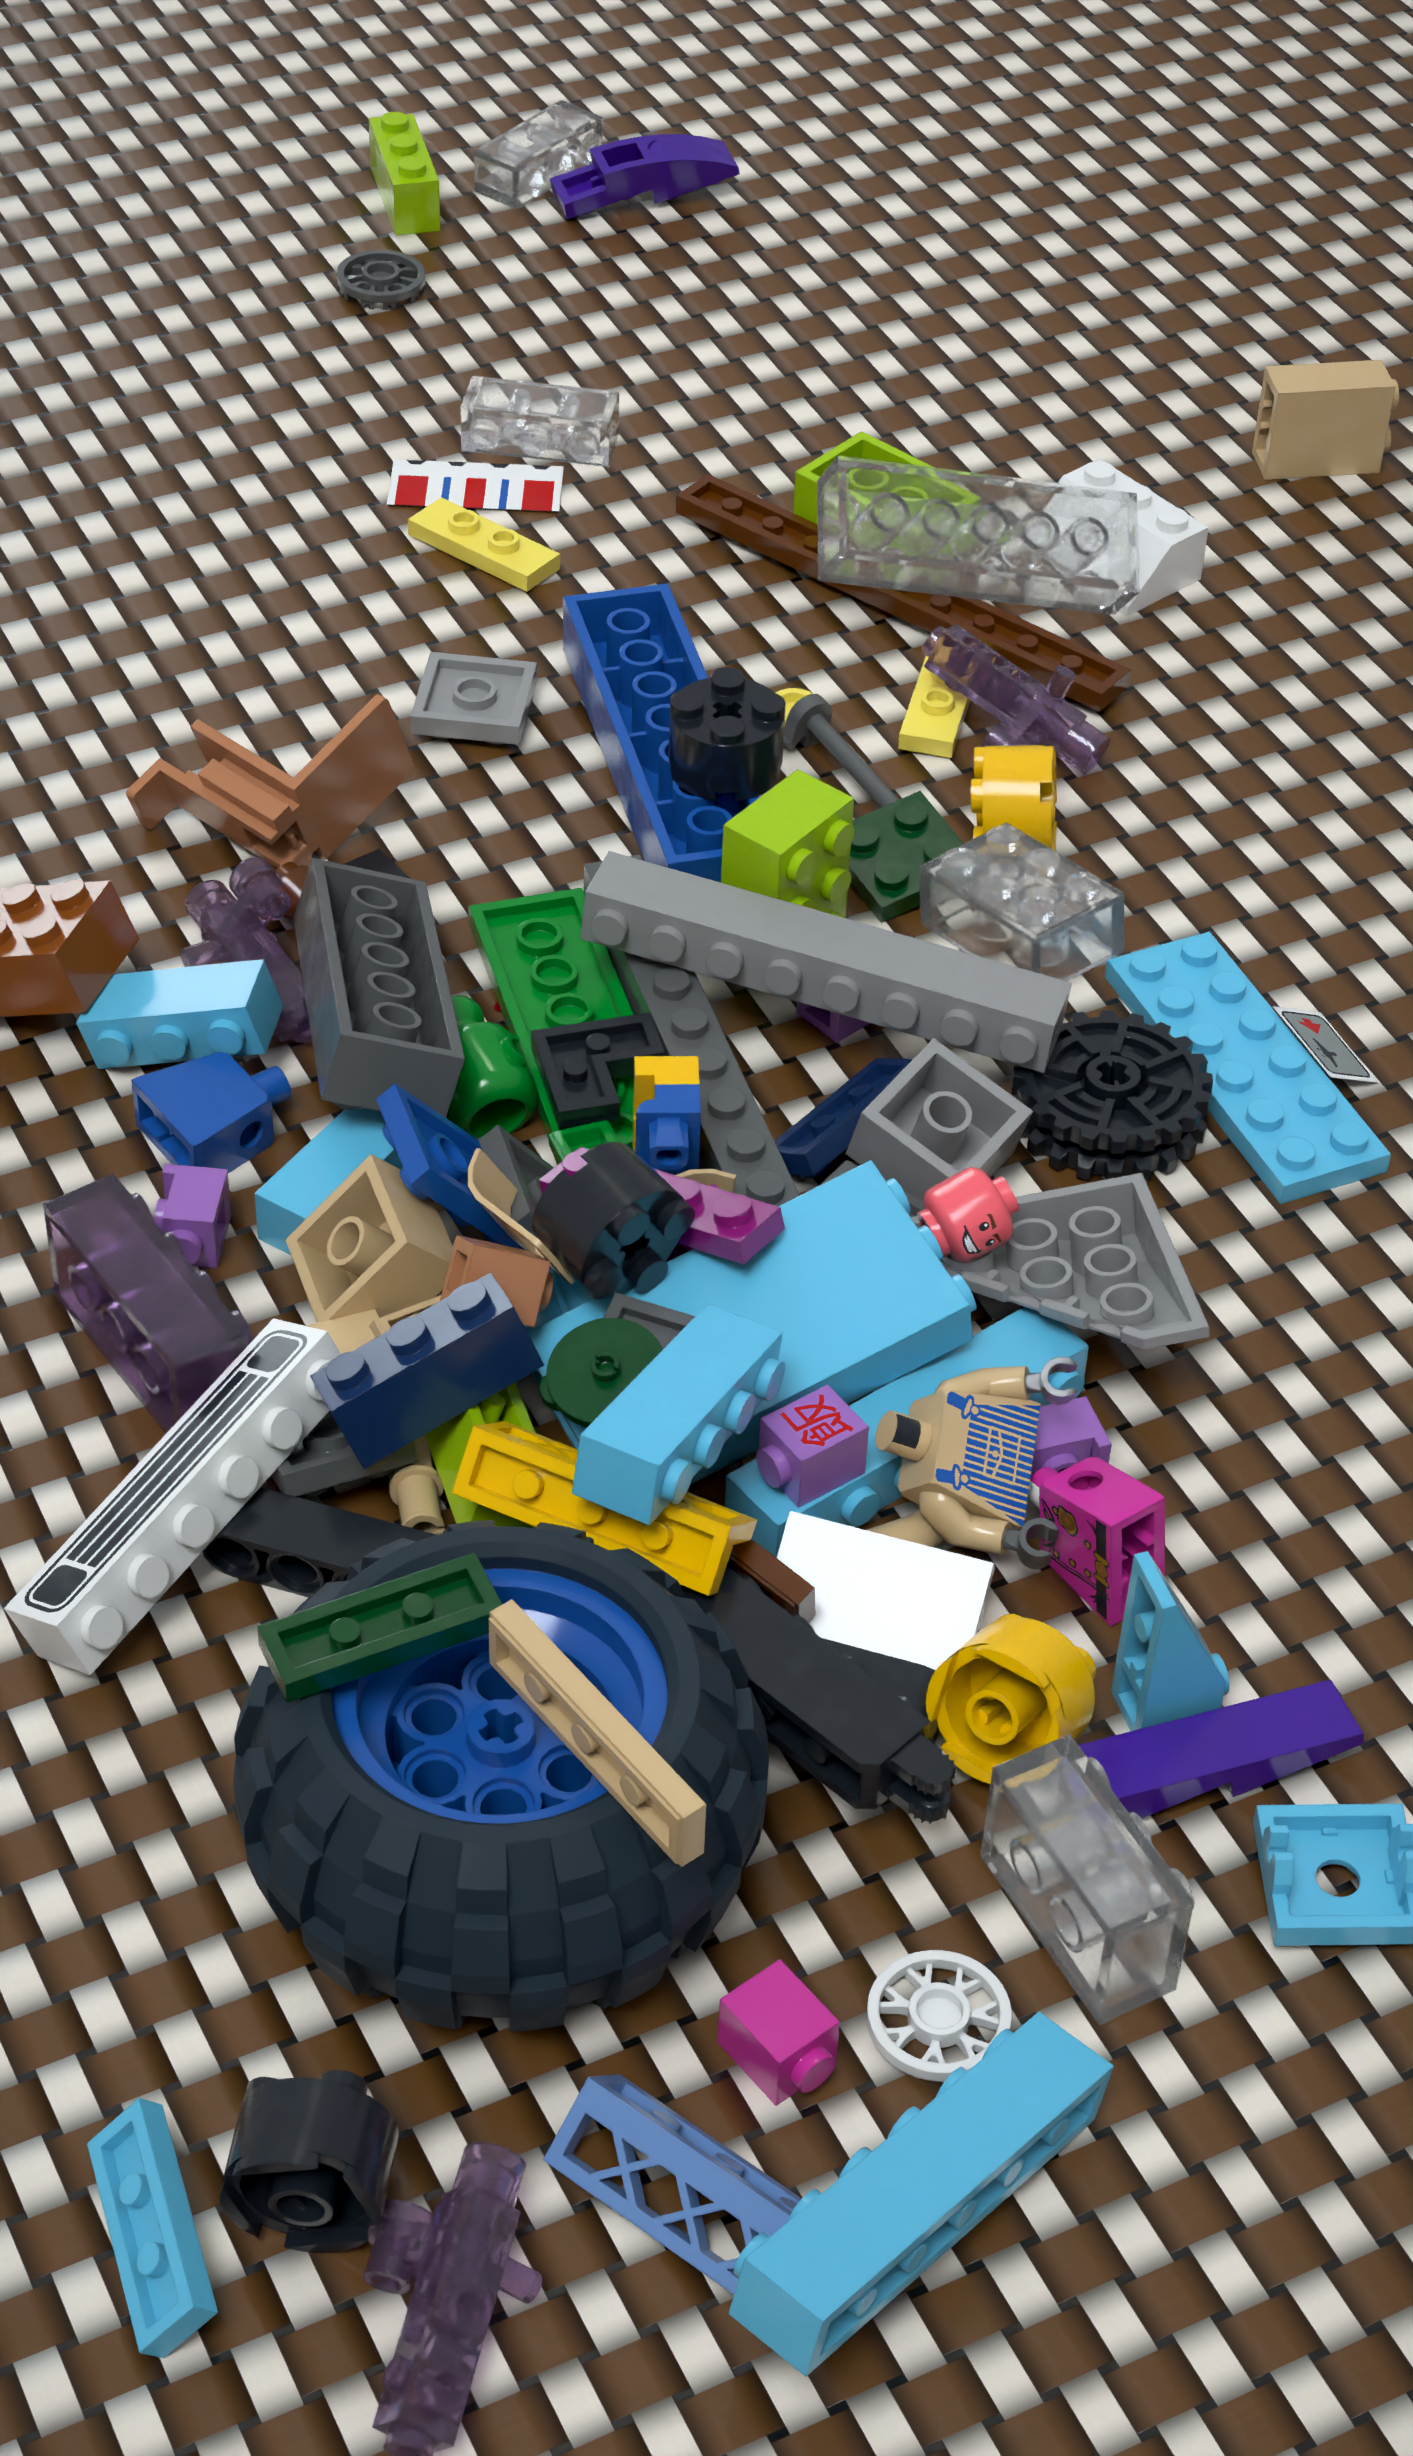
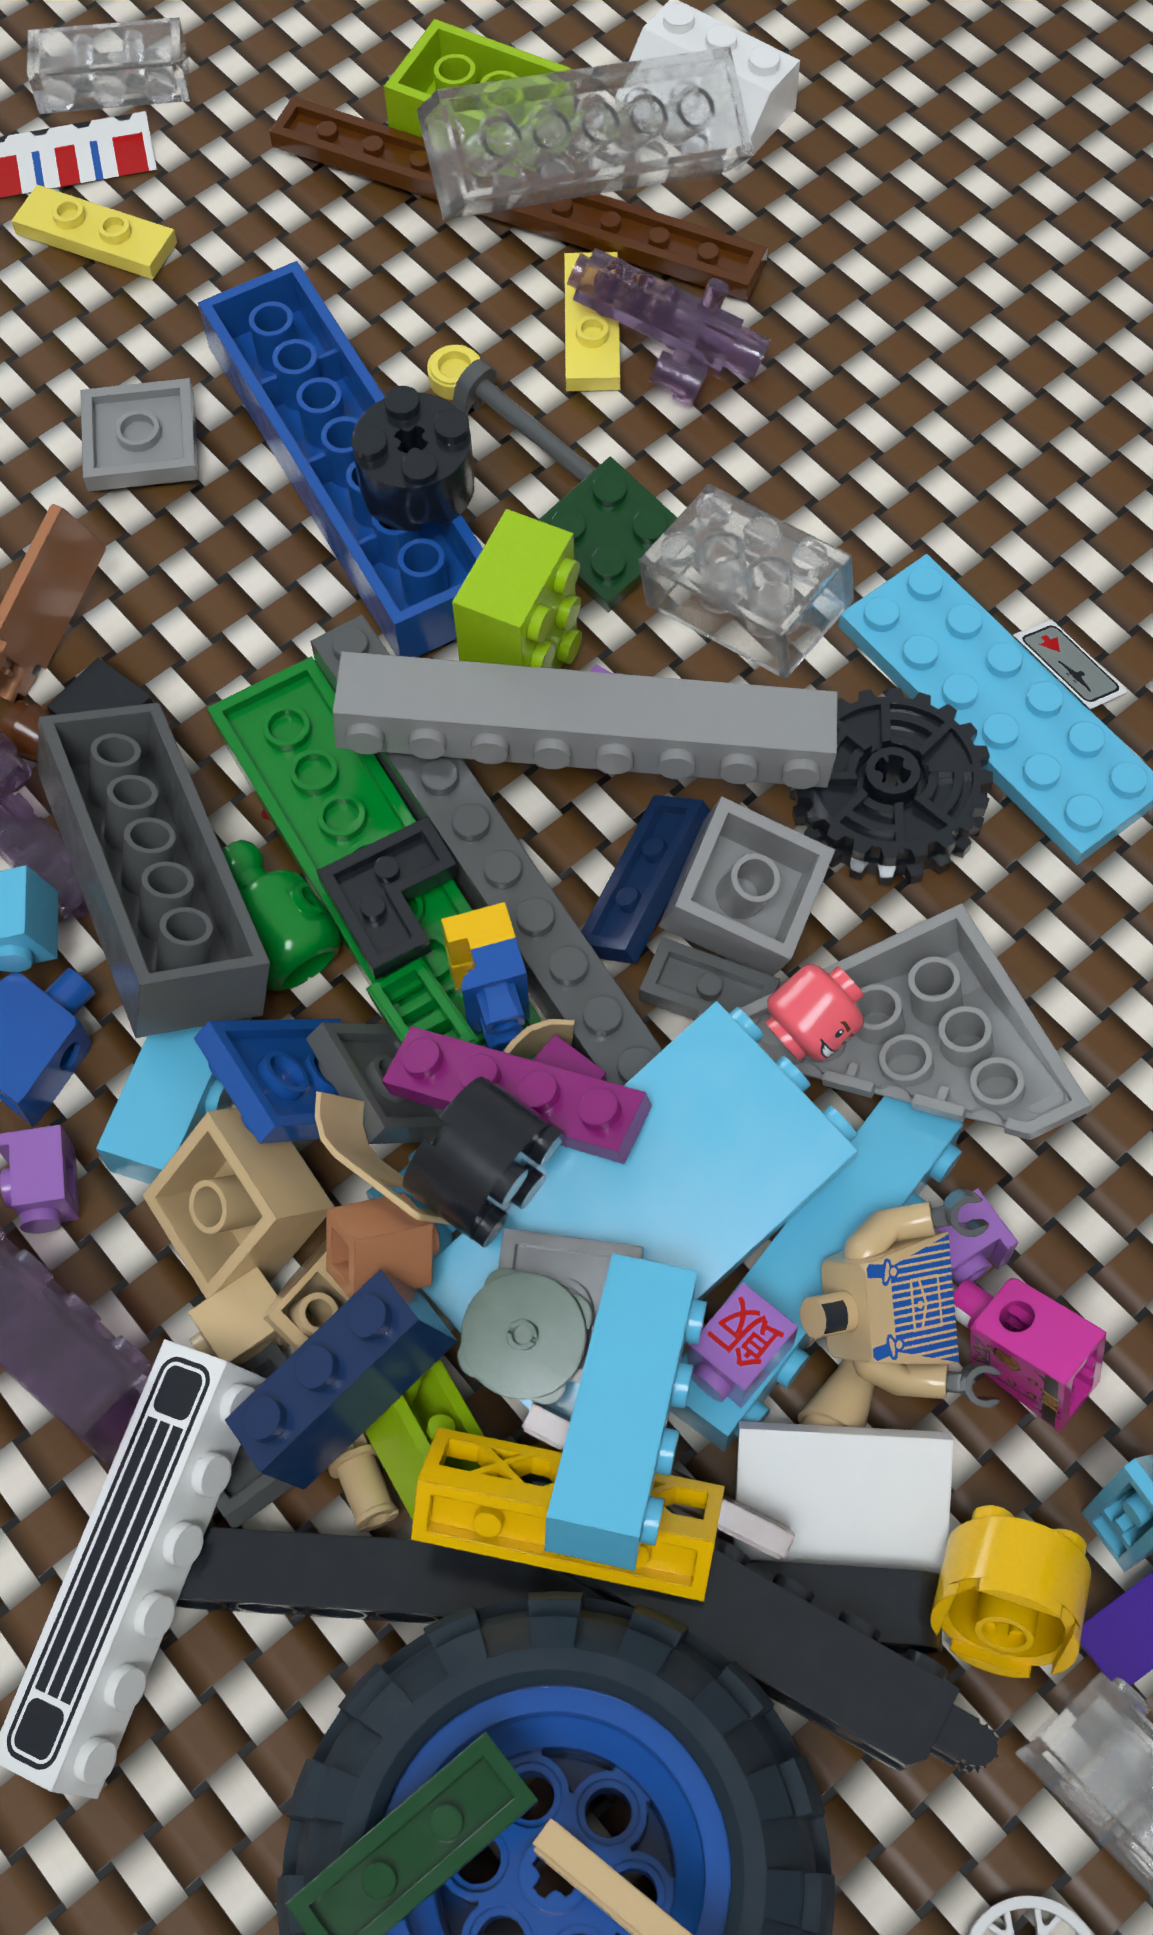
camera: 10 degrees left, 20 degrees up
yellow brick [971,745,1057,860] -> none

